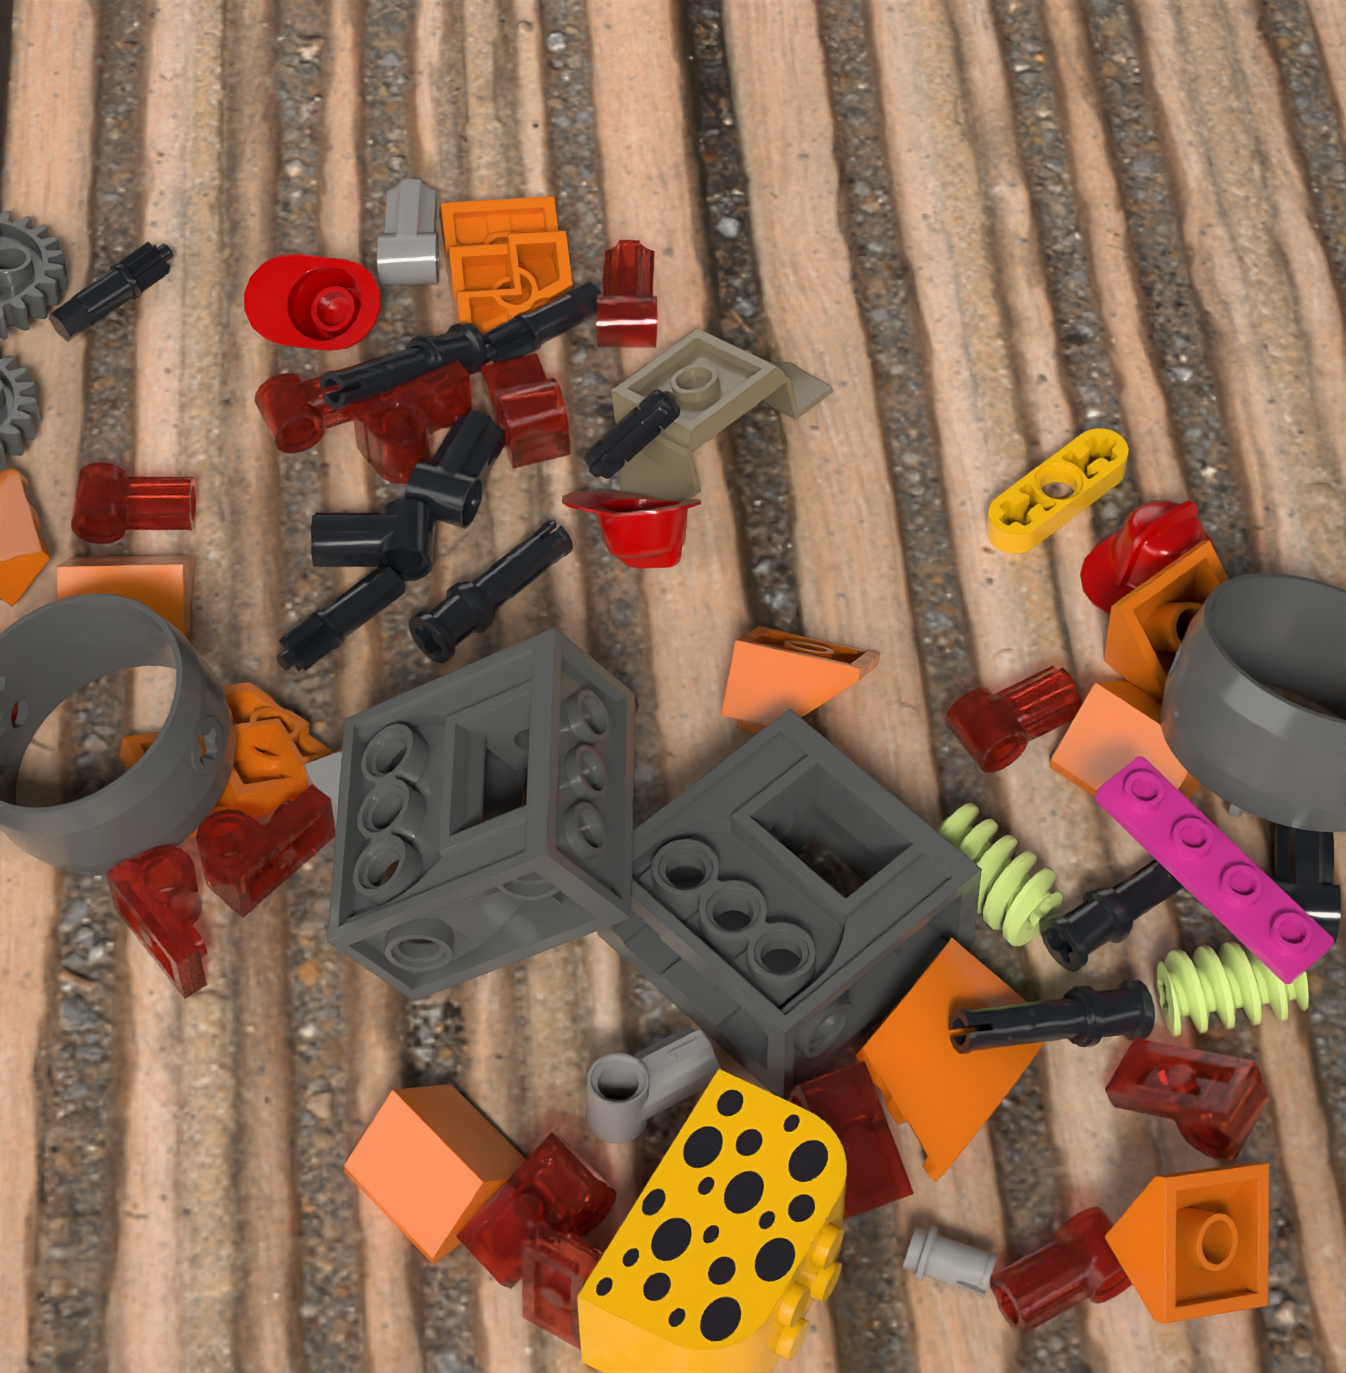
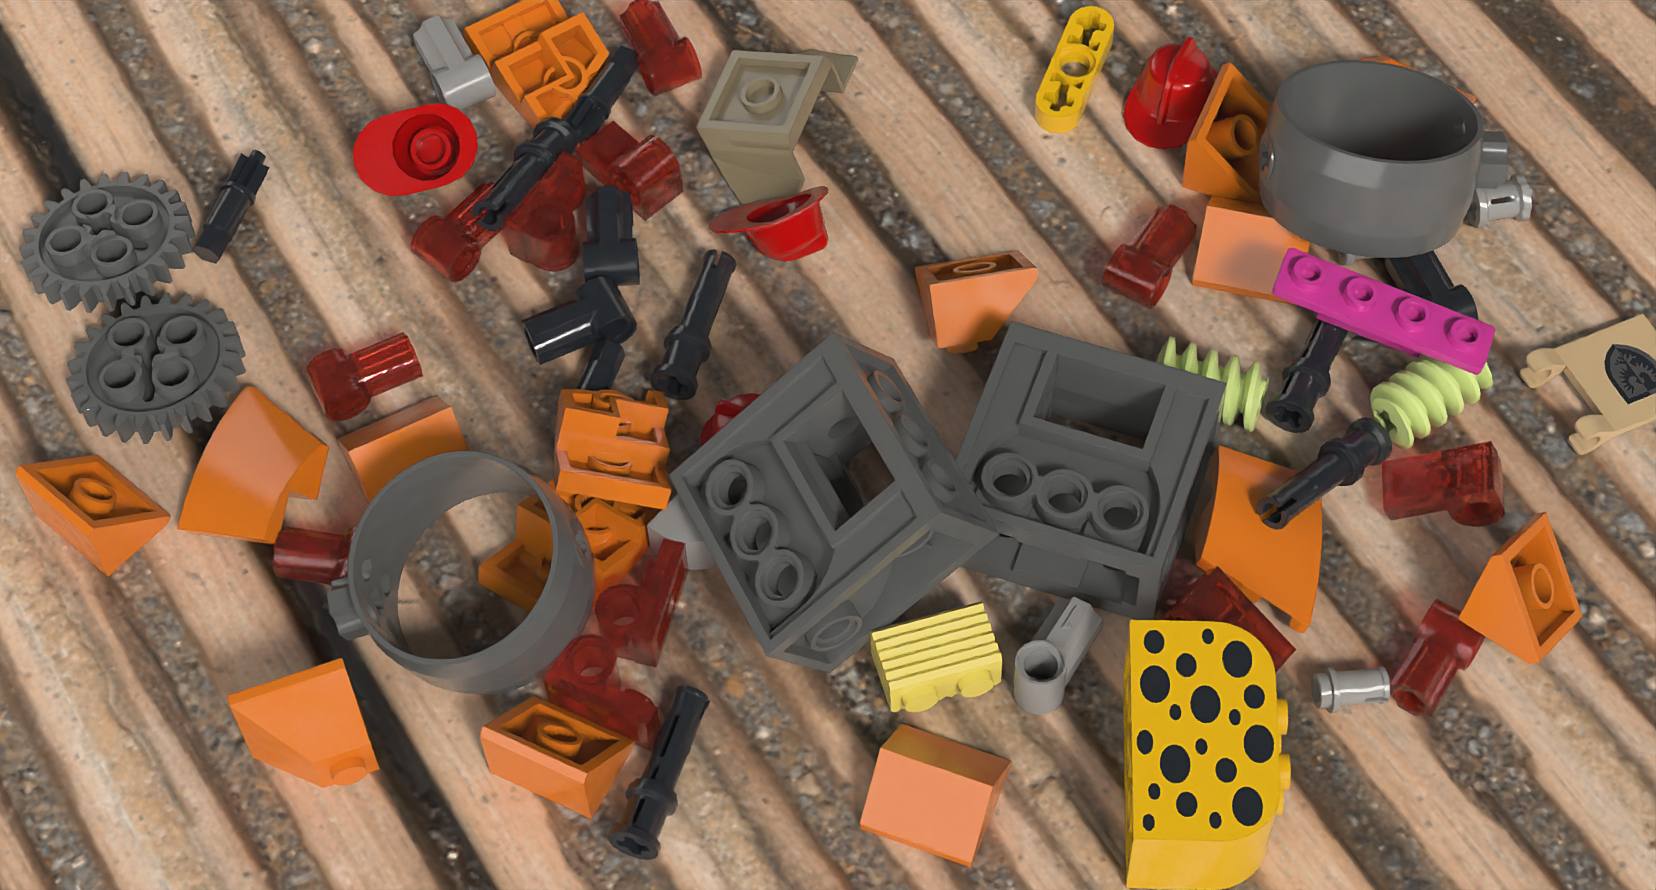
camera: 25 degrees left, 5 degrees up
clear red plate [456,1132,617,1289] -> none
clear red plate [521,1222,604,1350] -> none
black axle [584,389,681,479] -> none
none -> orange slope [480,696,635,819]
none -> orange slope [554,389,671,510]
none -> black pin [608,685,710,860]
none -> light yellow brick [870,601,1002,713]

